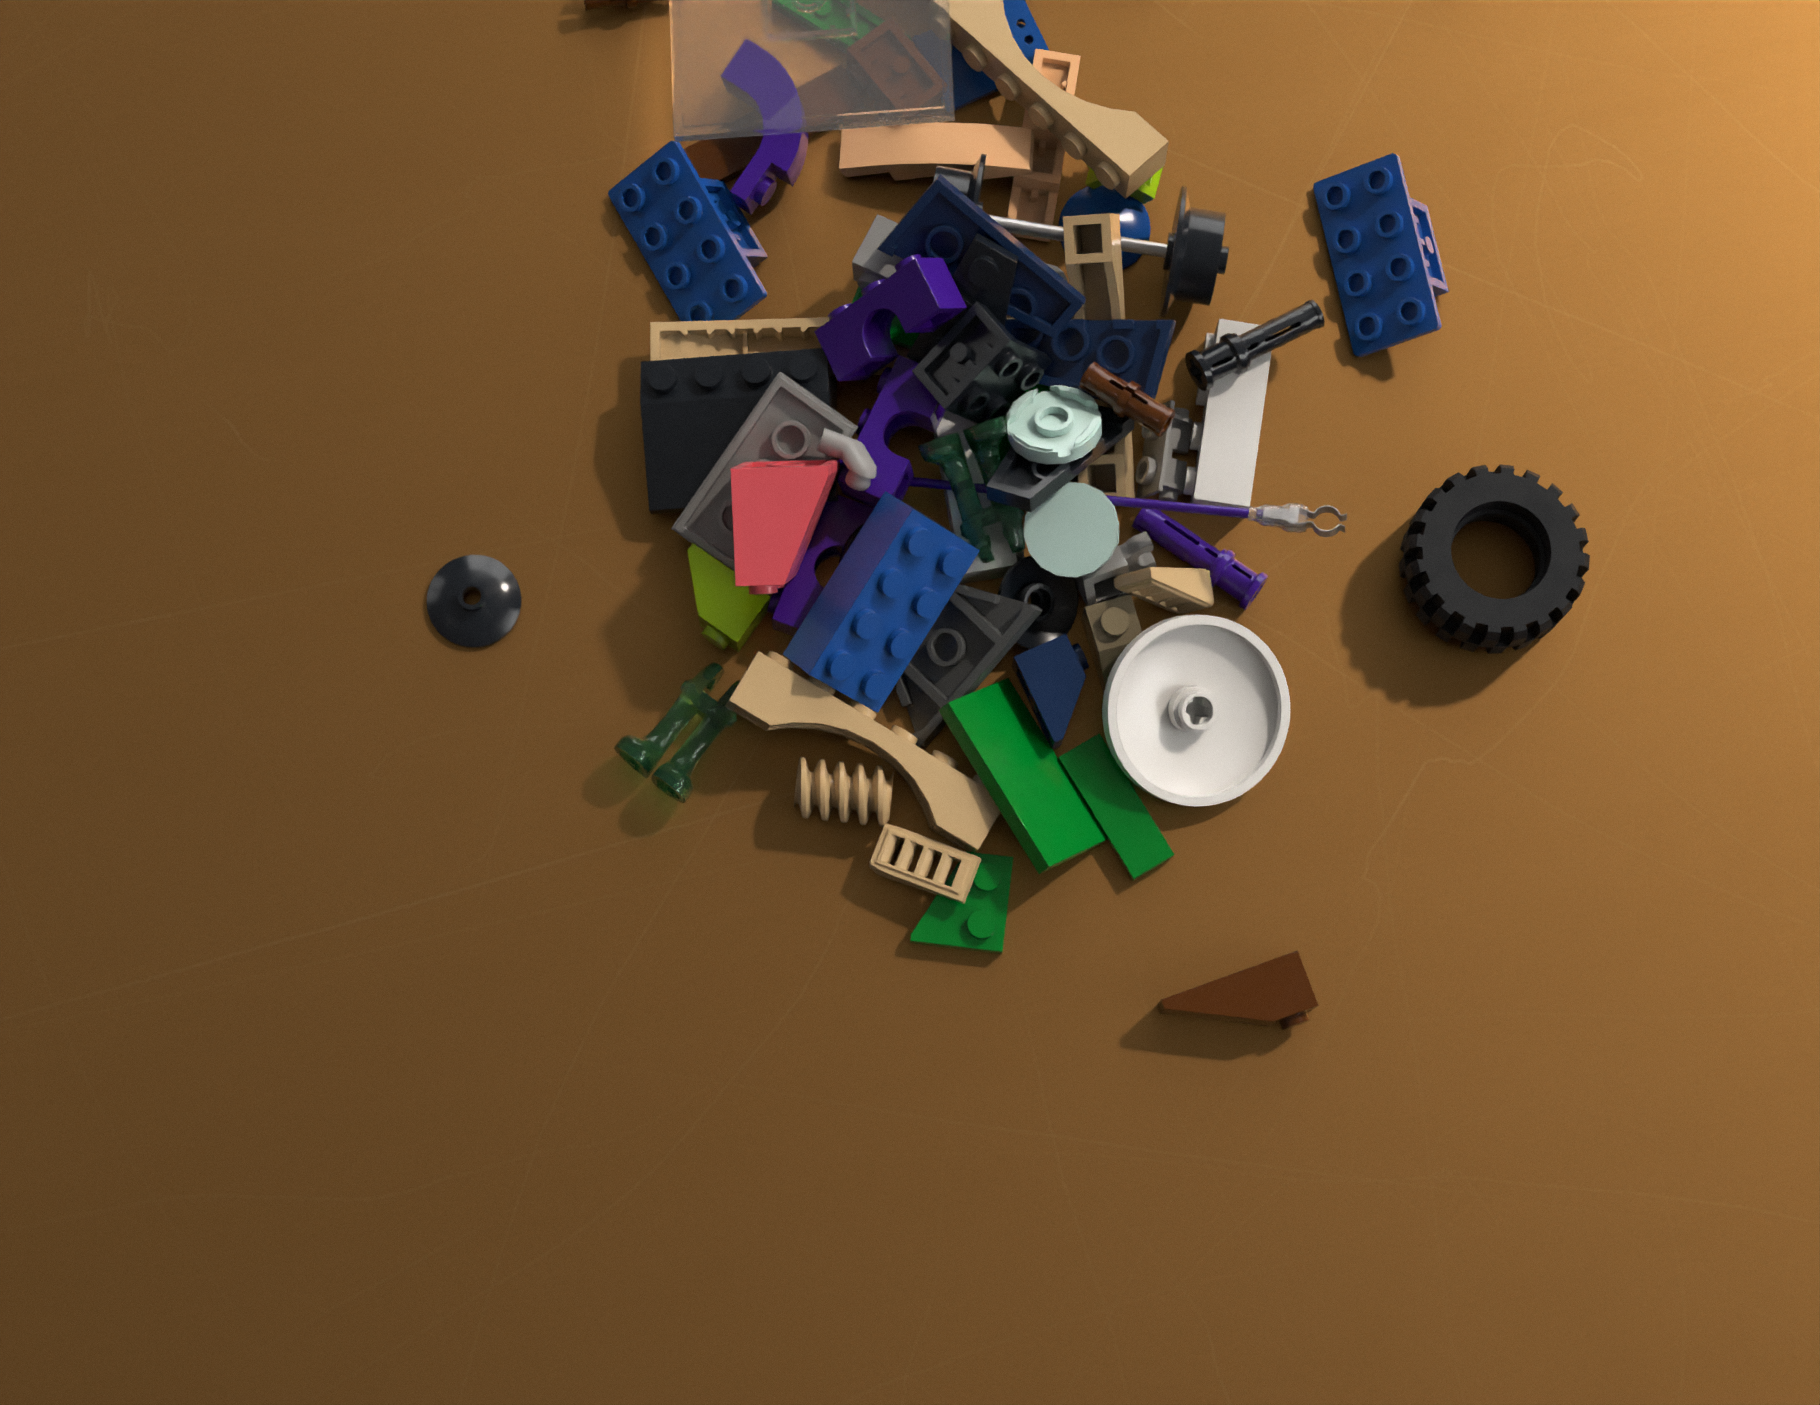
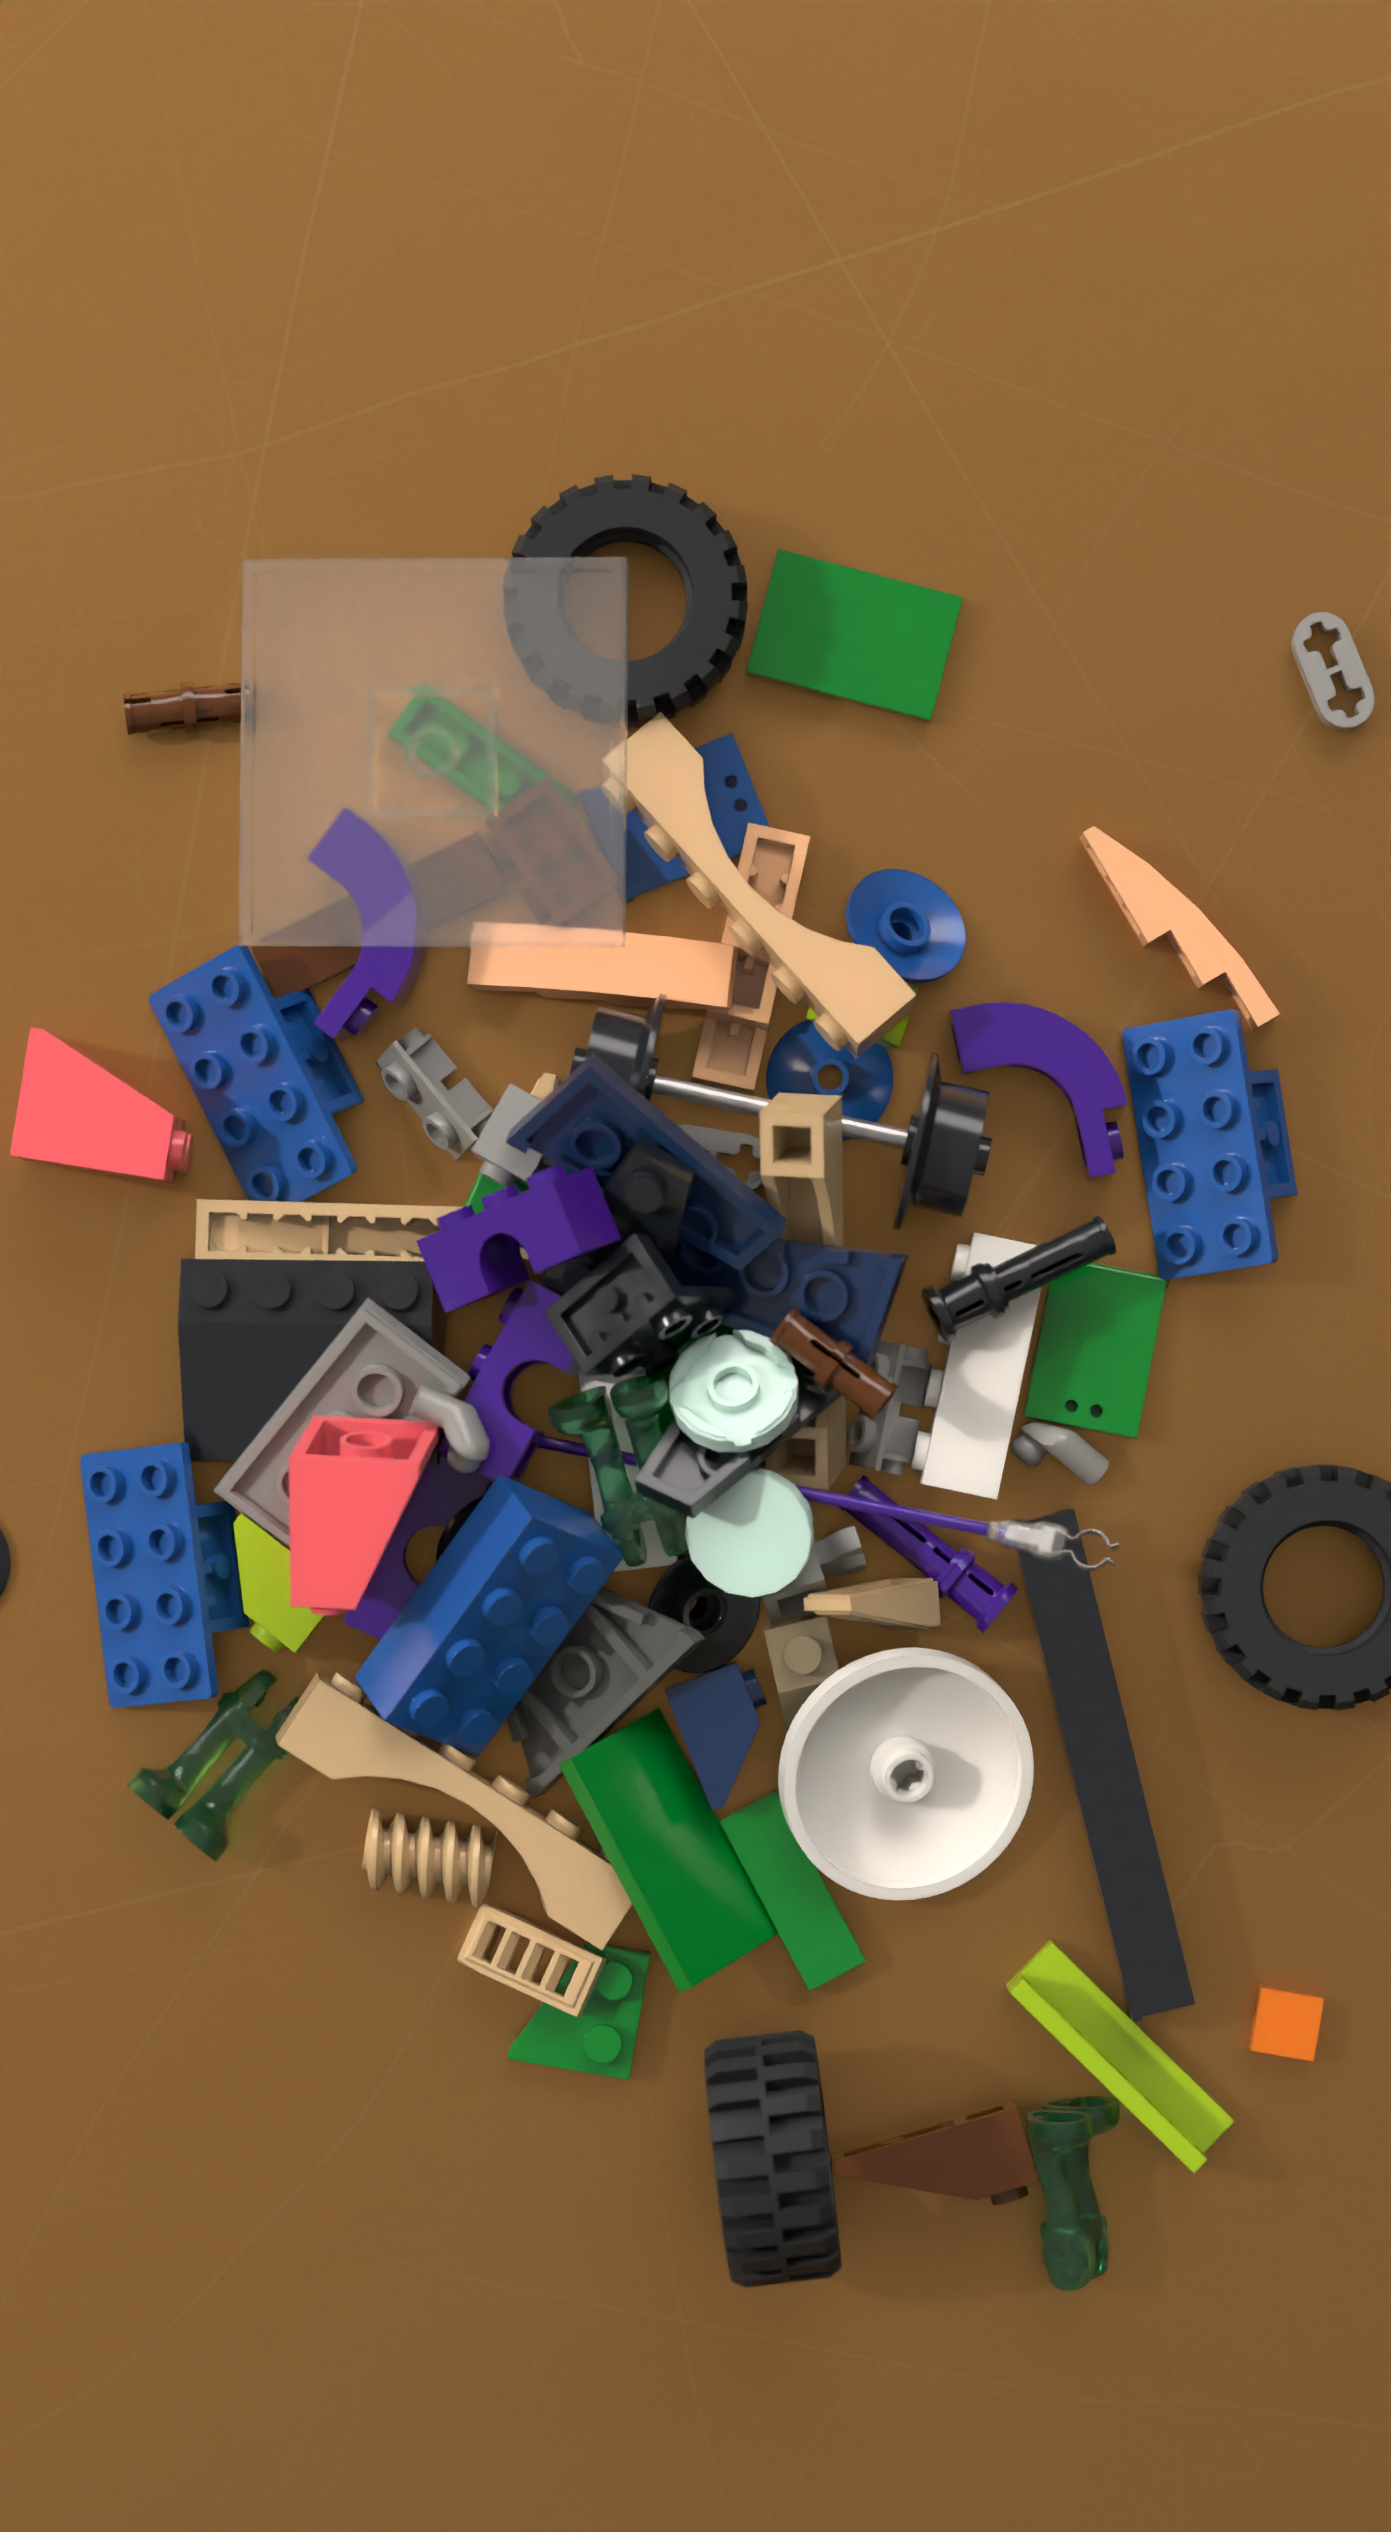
camera: 10 degrees right, 10 degrees up
none -> coral slope [10,1027,193,1184]
none -> blue bracket [80,1442,250,1708]
none -> light grey hinge [375,1027,494,1161]
none -> black tyre [704,2030,842,2288]
none -> blue dish [846,869,966,983]
none -> dark purple arch [948,1002,1128,1180]
none -> lime fence [1006,1940,1234,2173]
none -> black tile [1008,1508,1195,2022]
none -> light grey arm [1011,1421,1109,1485]
none -> green container [1023,1262,1169,1439]
none -> clear green piece [1025,2096,1120,2291]
none -> light nougat slope [1079,826,1280,1031]
none -> orange tile [1248,1985,1324,2062]

